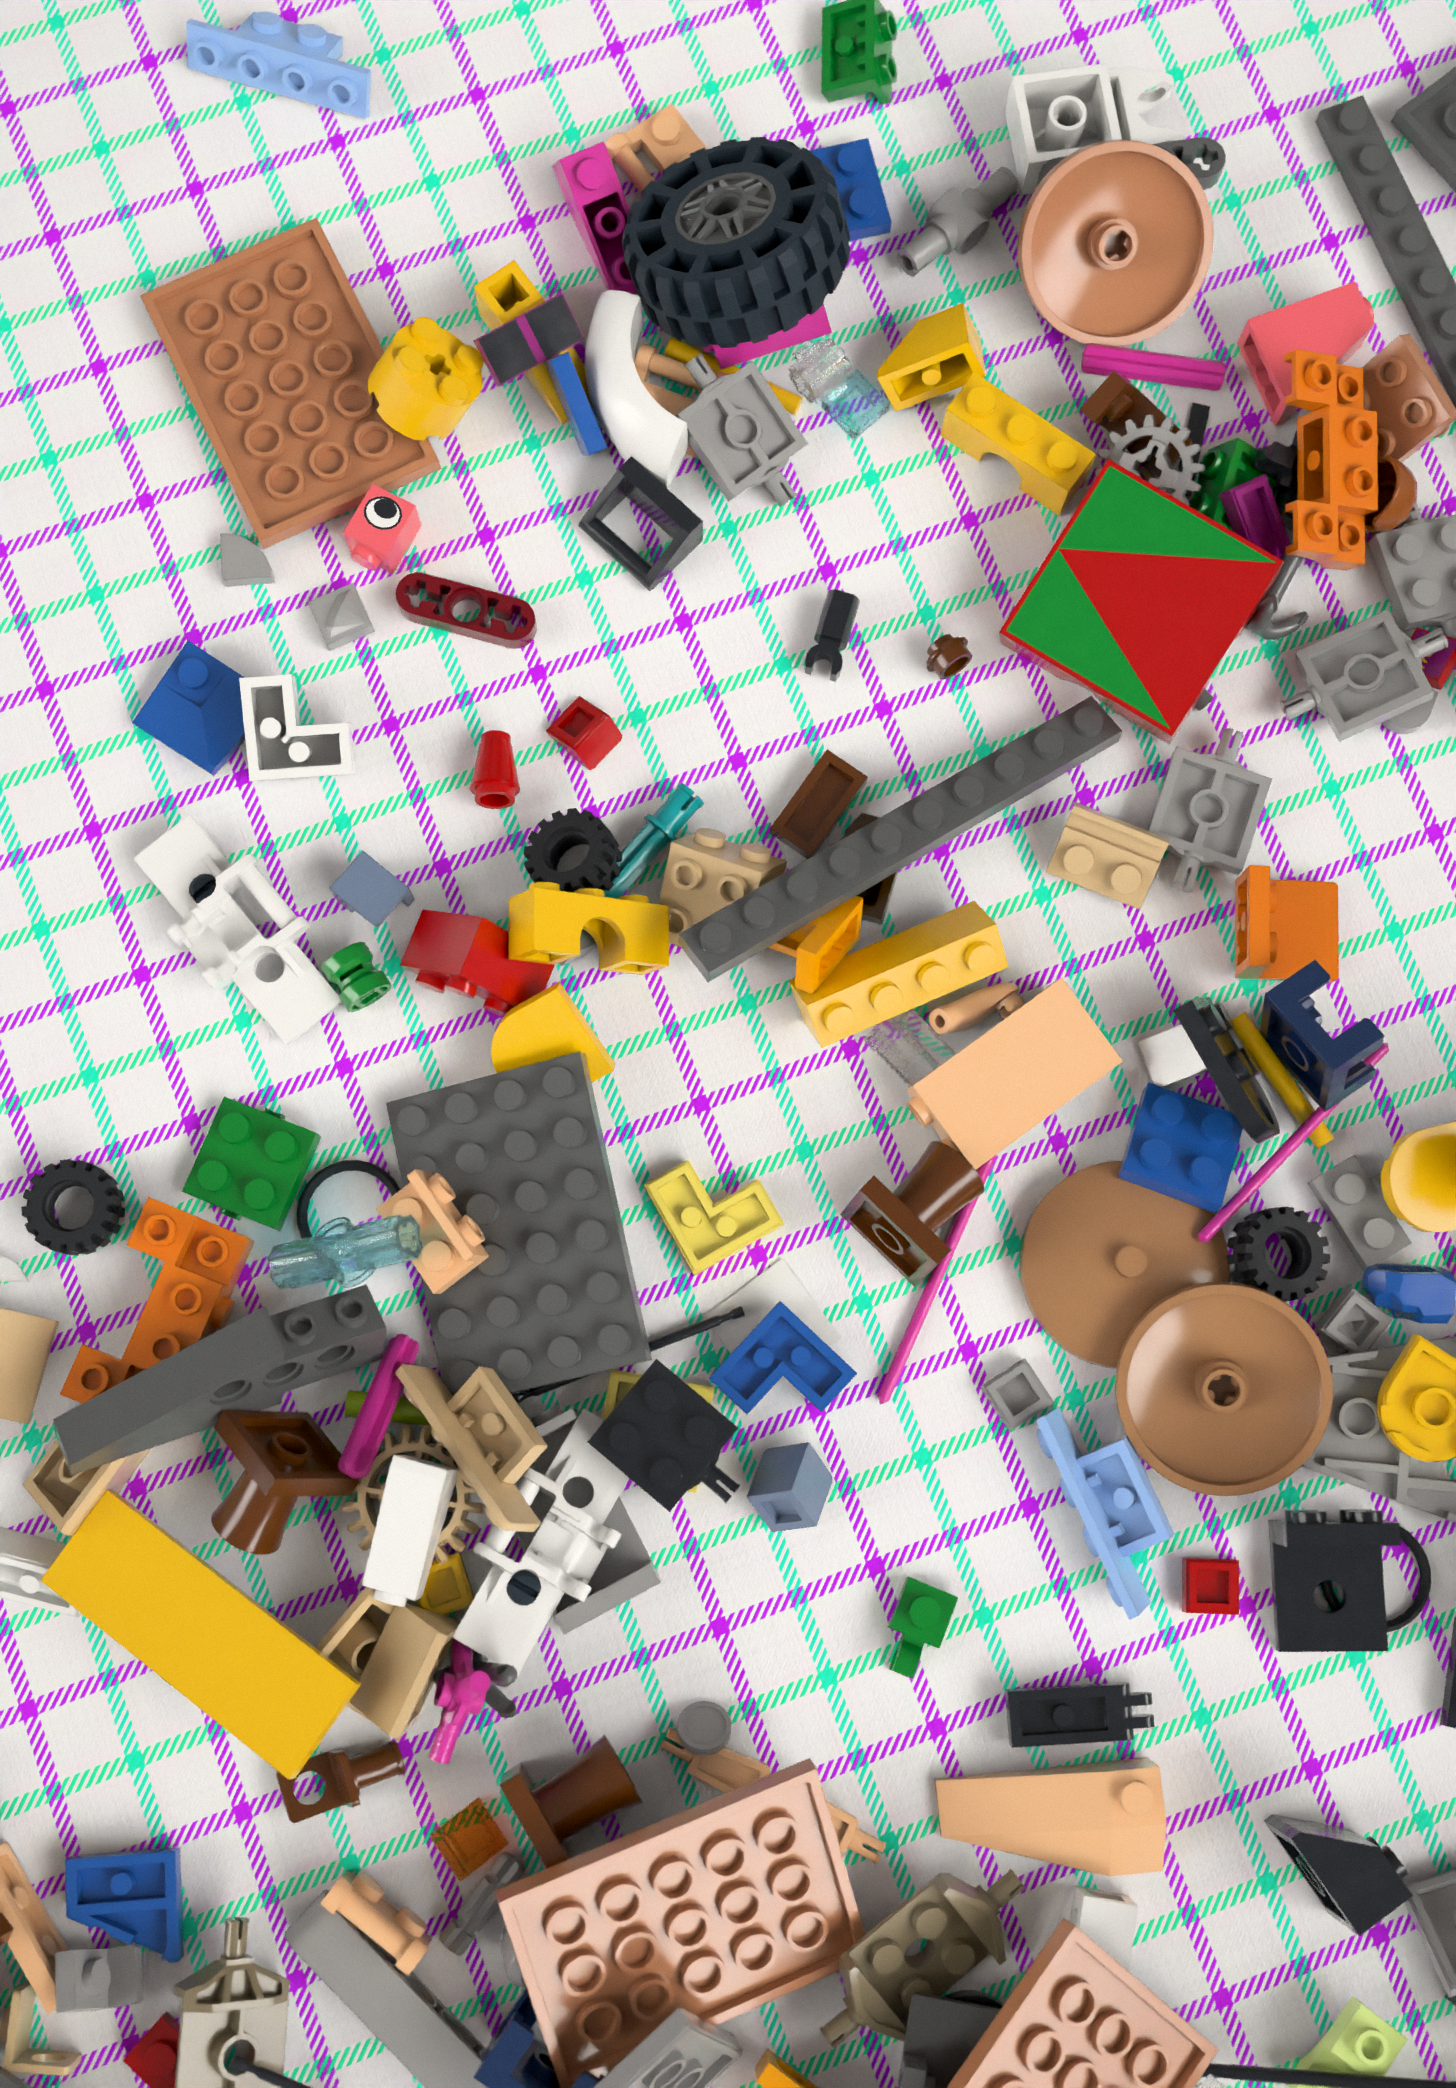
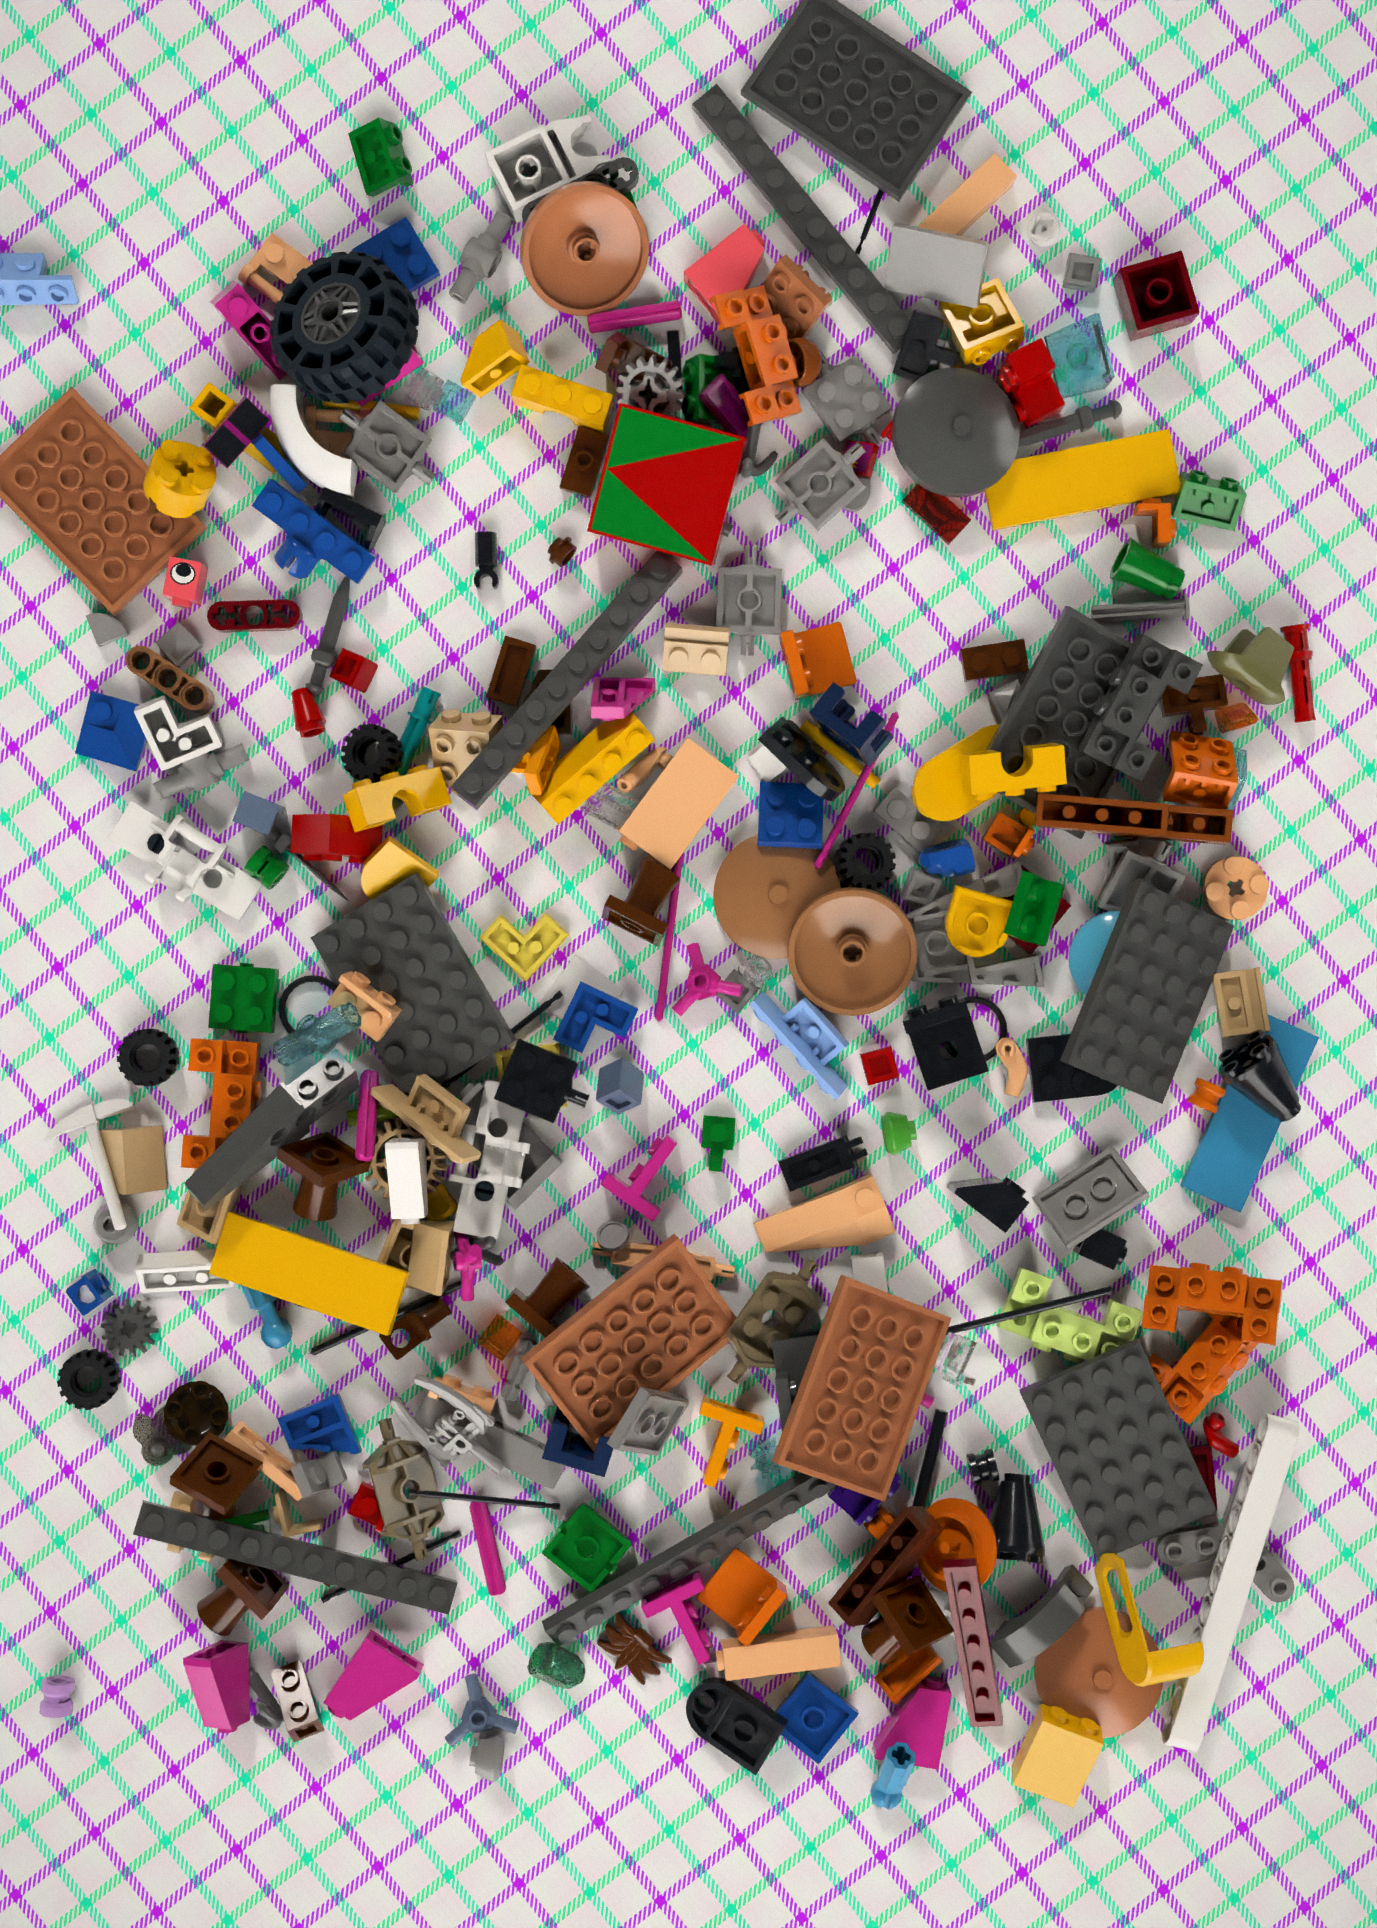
camera: 20 degrees left, 10 degrees up
none -> medium nougat beam [126,646,214,714]
none -> light grey pin [153,743,249,800]
none -> dark azure piece [241,1285,293,1349]
none -> blue plate [252,479,377,584]
none -> dark grey sword [255,826,348,901]
none -> dark grey sword [306,576,350,695]
none -> black axle [310,1280,461,1355]
none -> light grey bar [390,1374,505,1474]
none -> reddish brown plate [559,426,610,499]
none -> dark pink wing [591,677,655,721]
none -> dark pink bracket [601,1135,677,1222]
none -> dark pink piece [672,943,743,1016]
none -> clear plate [738,955,773,989]
none -> bright green cone [881,1112,917,1155]
none -> light nougat arm [995,1037,1028,1098]

